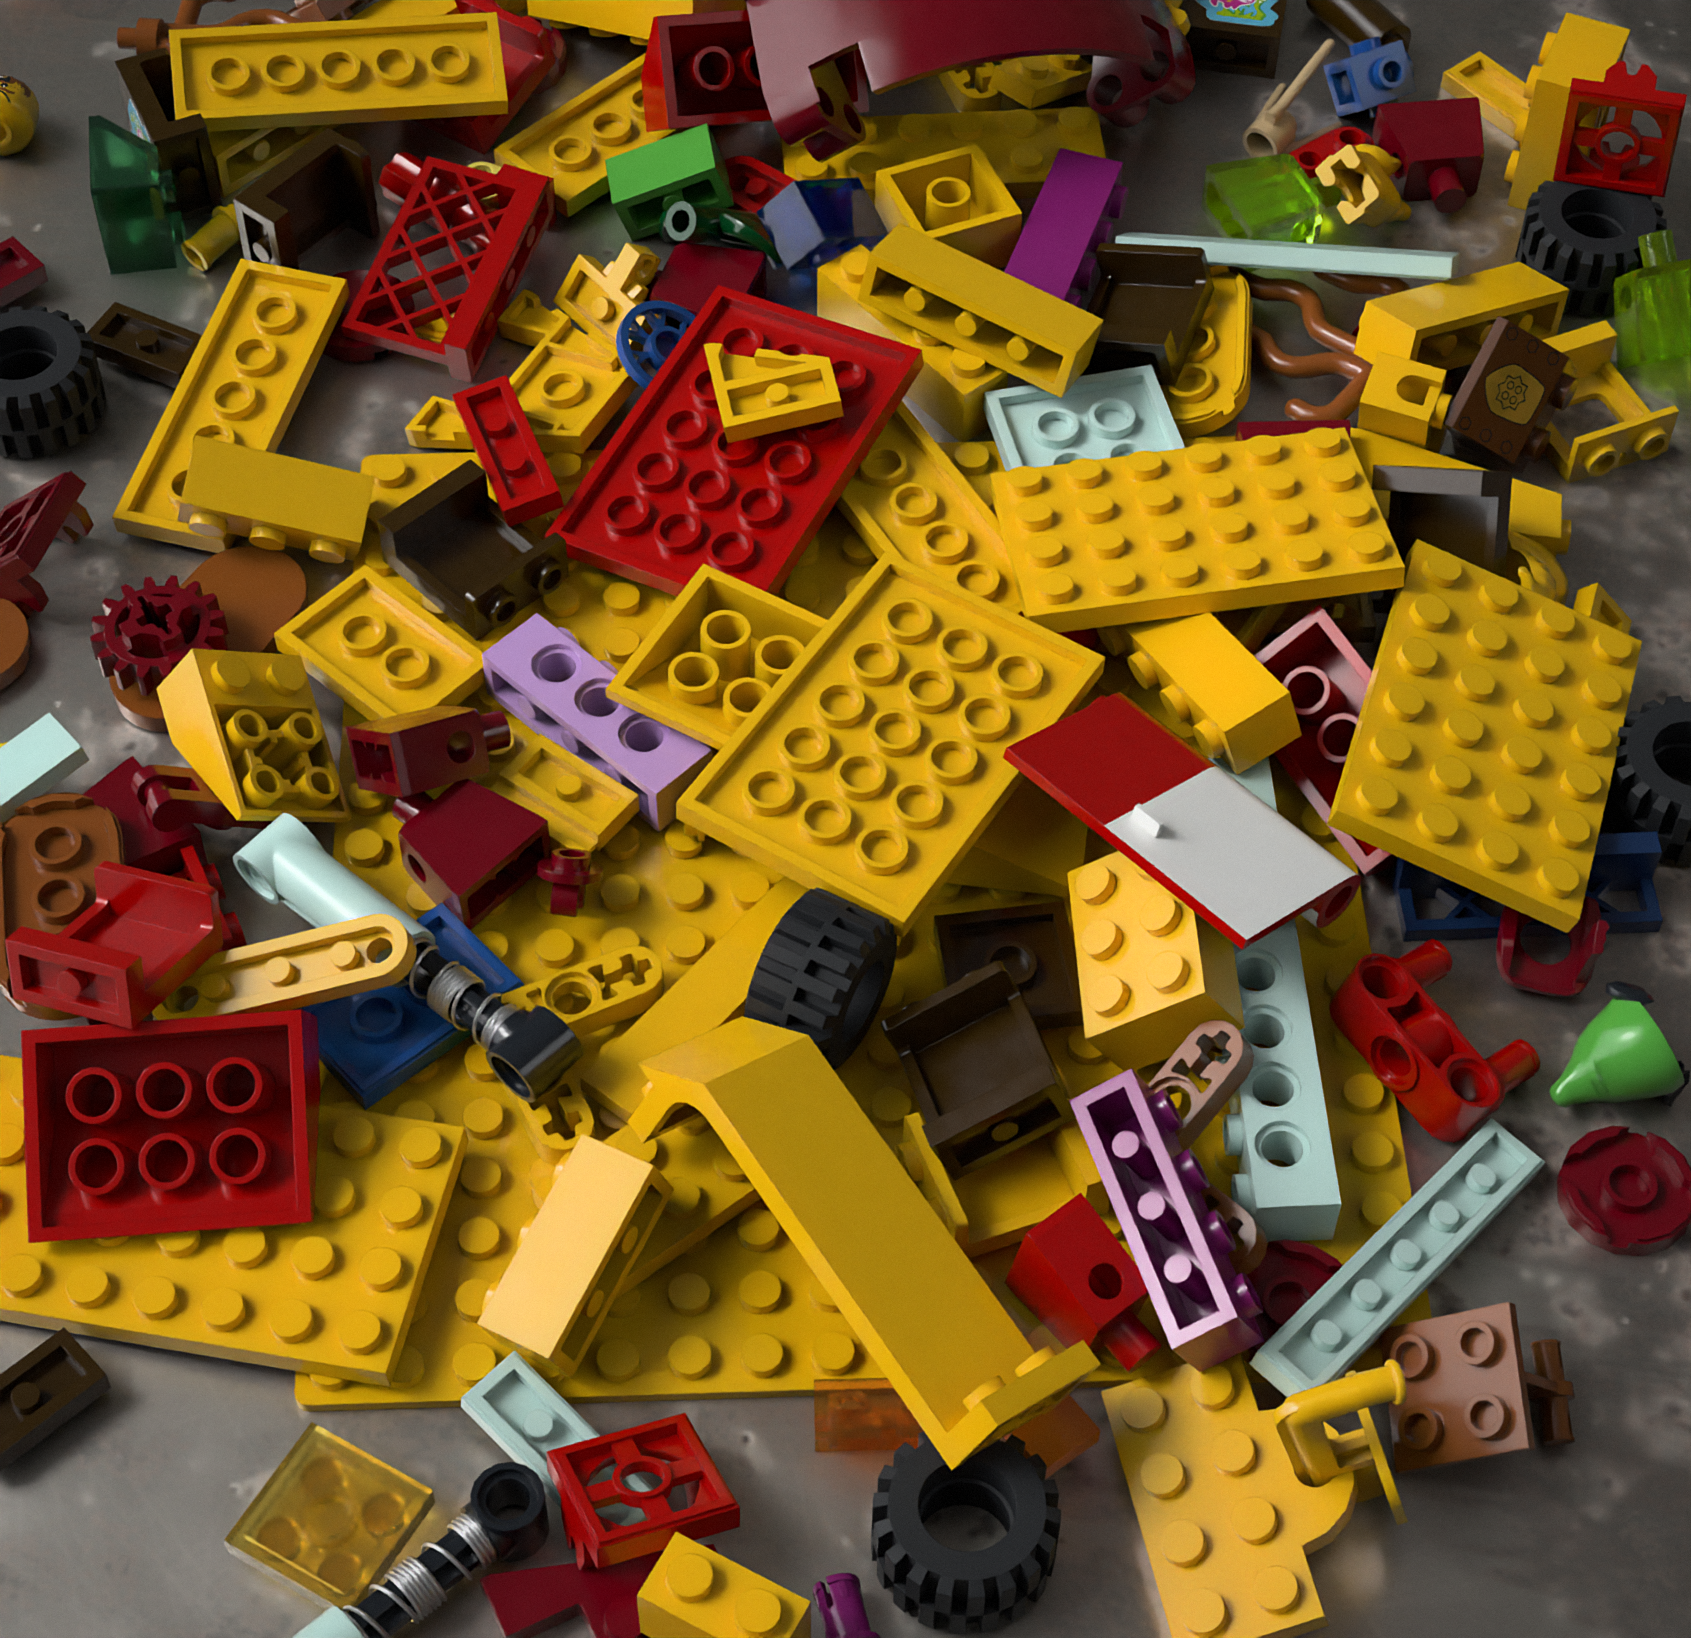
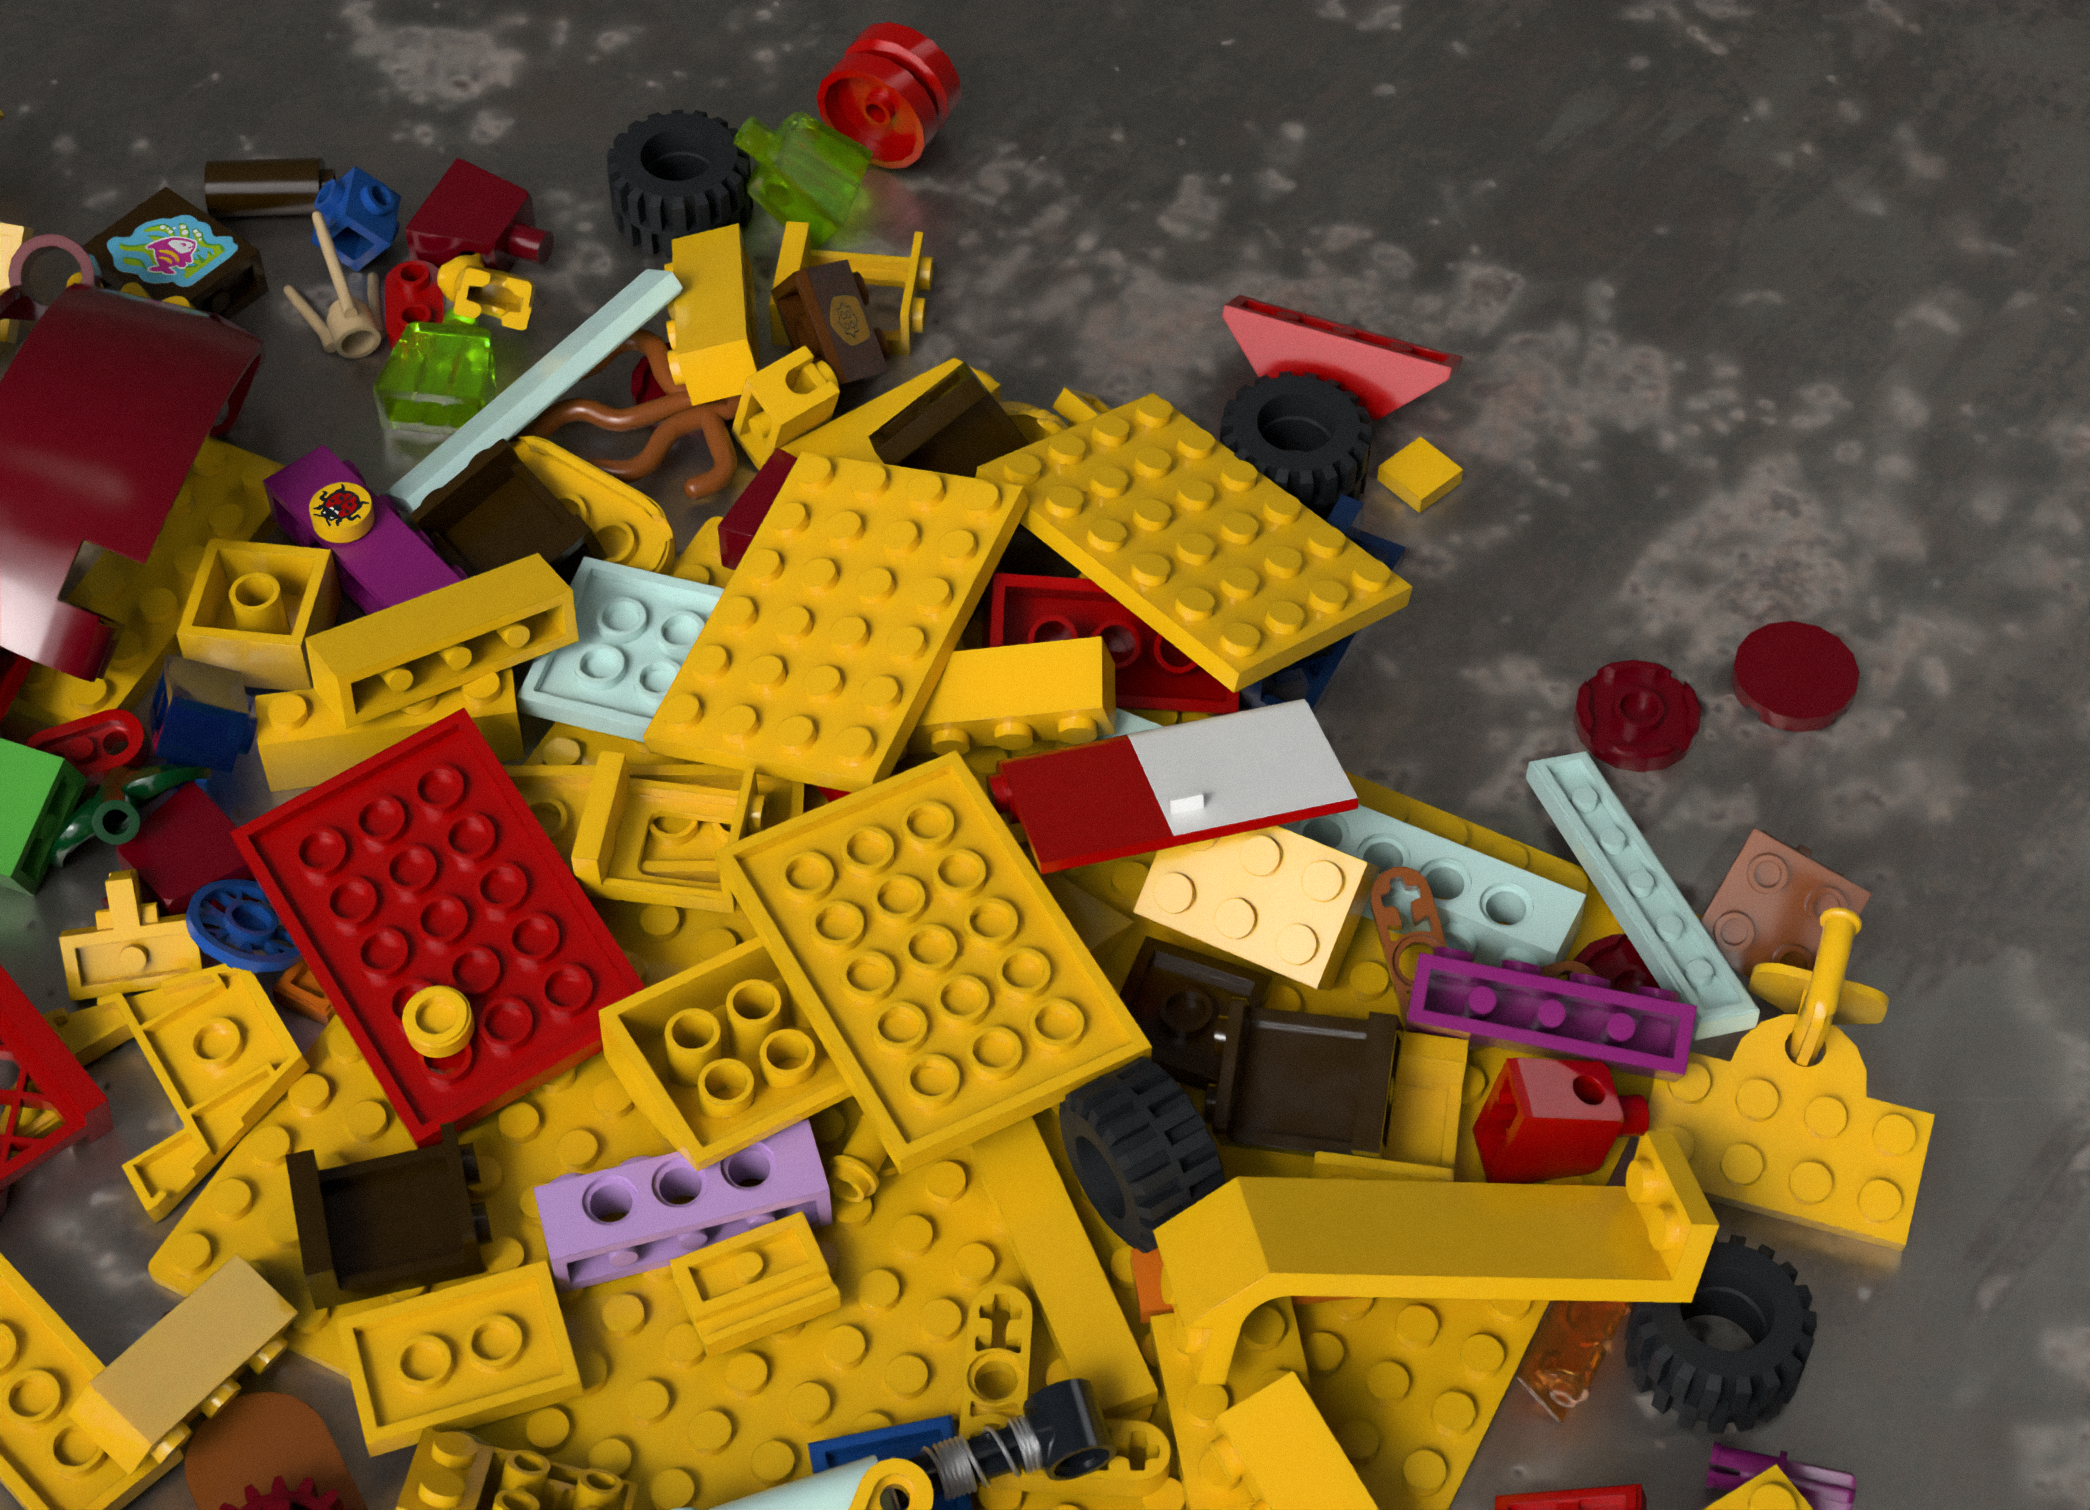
camera: 60 degrees left, 0 degrees up
dark red torso [346,705,511,798] -> none
dark red torso [392,779,552,930] -> none
red plate [452,375,564,527] -> none
dark red plate [537,848,603,917] -> none
yellow wing [704,343,844,443] -> none
red piece [1329,939,1541,1143] -> none
yellow tile [1440,51,1530,138] -> none
dark red piece [1496,896,1609,997] -> none
yellow brick [1504,12,1631,211] -> none
bright green hat [1549,980,1690,1108] -> none
red piece [1553,61,1687,198] -> none
none -> yellow tile [309,482,375,543]
none -> yellow tile [402,985,475,1058]
none -> yellow window [571,750,768,914]

